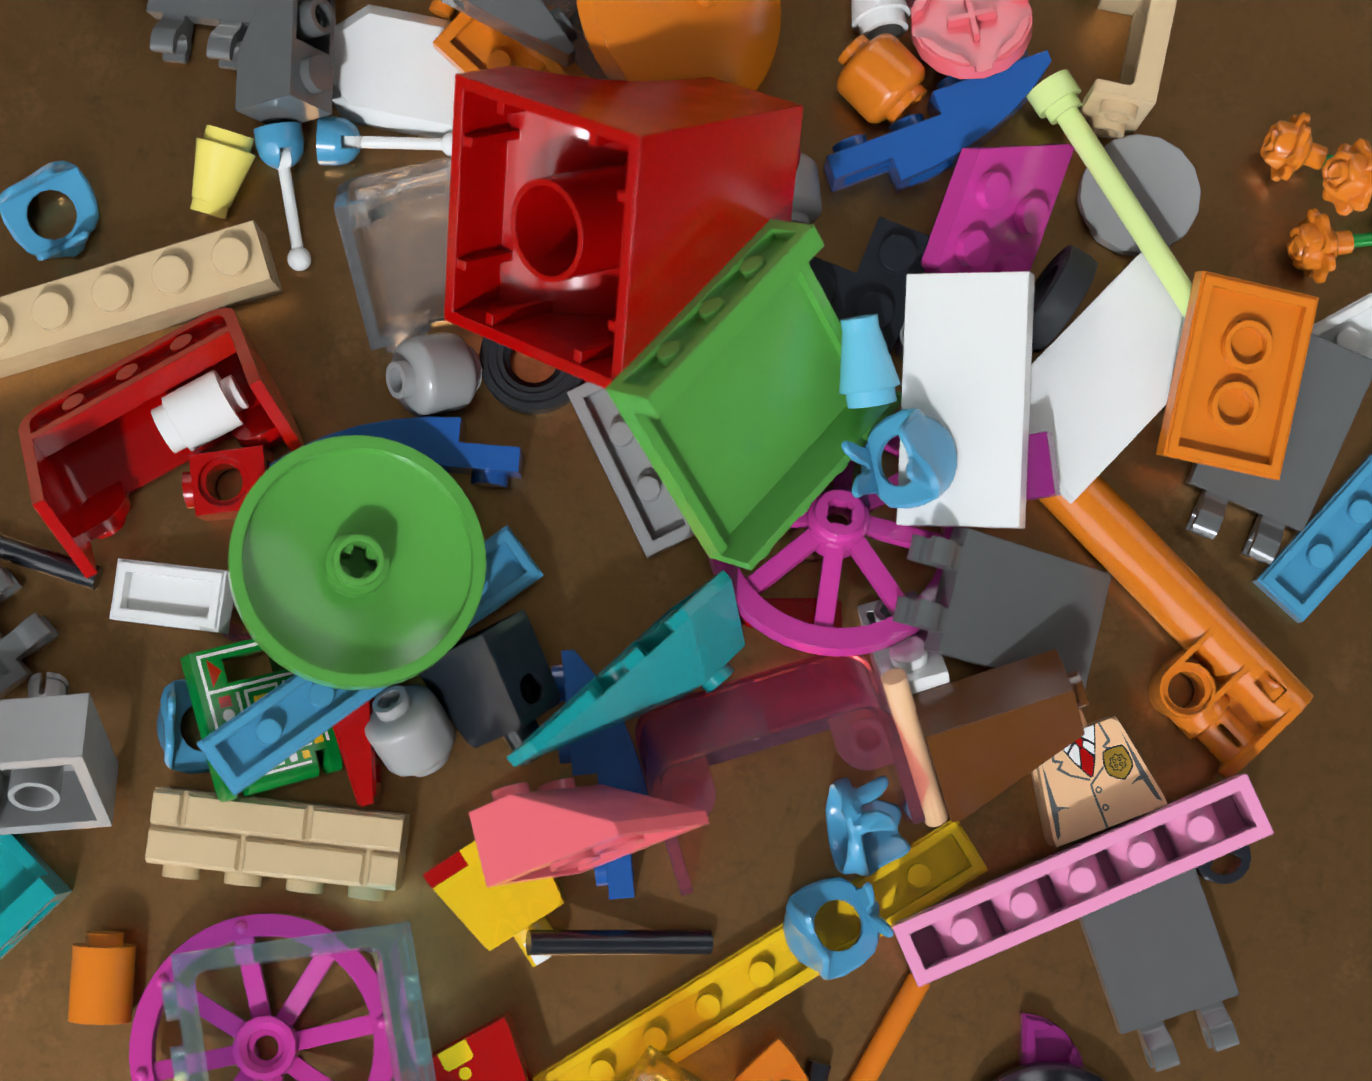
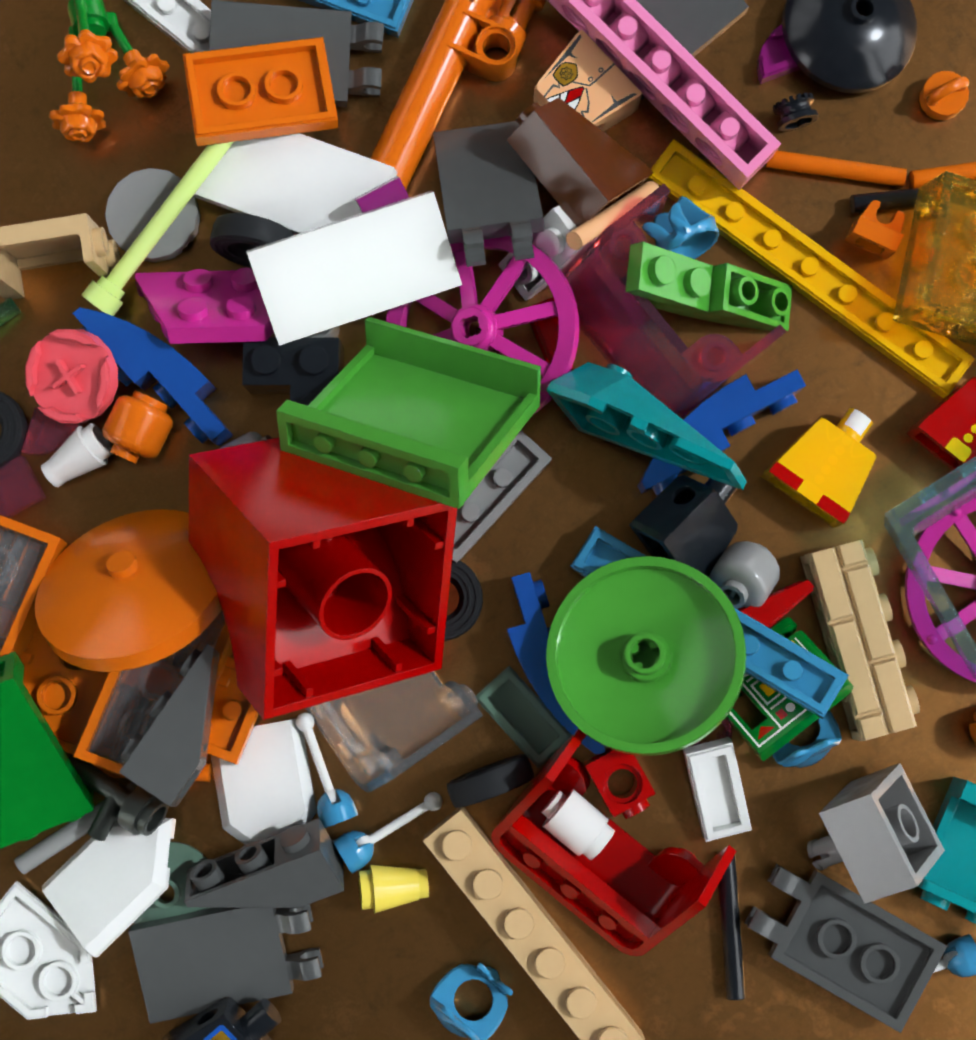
camera: 110 degrees left, 0 degrees up
light grey head [386,332,482,417] -> none
coral slope [469,778,709,887] -> none
black bar [526,929,713,956] -> none
dark azure piece [783,877,893,980] -> none
medium azure cone [839,314,901,409] -> none
dark azure piece [841,408,957,509] -> none
none -> black tyre [447,754,534,808]
none -> sand green tile [474,666,572,769]
none -> bright green slope [625,242,792,332]
none -> black bush [773,93,819,132]

